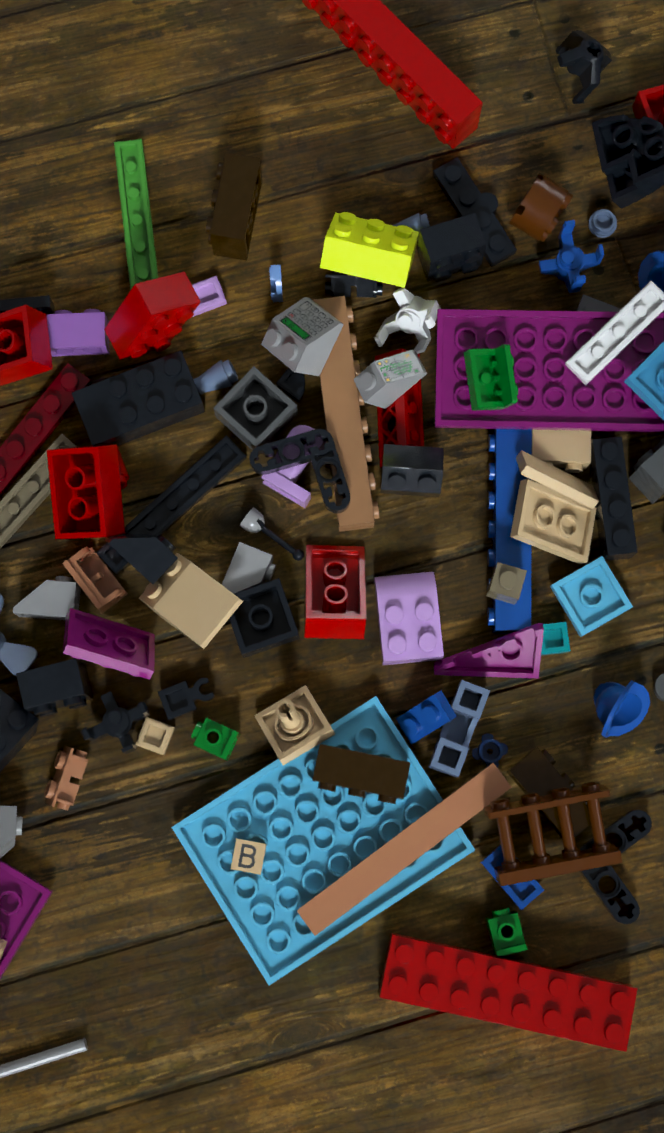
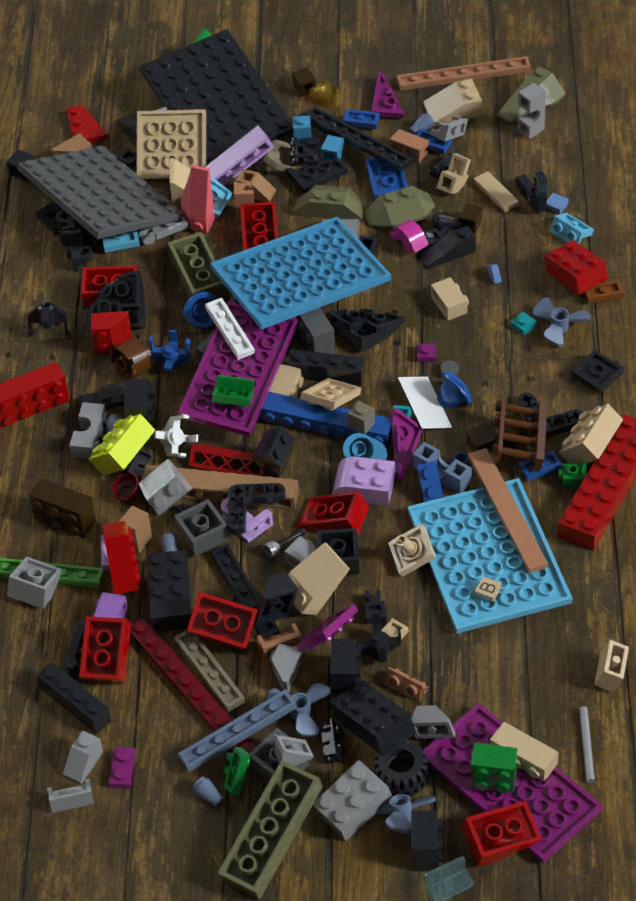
camera: 70 degrees left, 30 degrees down
green brick [191,718,240,761] -> none
medium blue tile [269,265,283,302] -> none
dark brown brick [312,744,411,804] -> none
light grey slope [353,350,427,409] -> none
tan tile [516,450,599,509] -> none
medium azure plate [550,556,633,637] -> none
sand blue plate [588,209,617,238] -> none
none -> light grey slope [7,556,62,609]
none -> light grey arch [69,402,109,459]
none -> red slope [91,311,132,354]
none -> dark red hair [112,471,141,502]
none -> medium nougat brick [119,506,152,553]
none -> dark azure piece [343,433,387,460]
none -> white sticker [398,377,452,429]
none -> tan brick [559,404,623,464]
none -> tan brick [594,640,629,692]

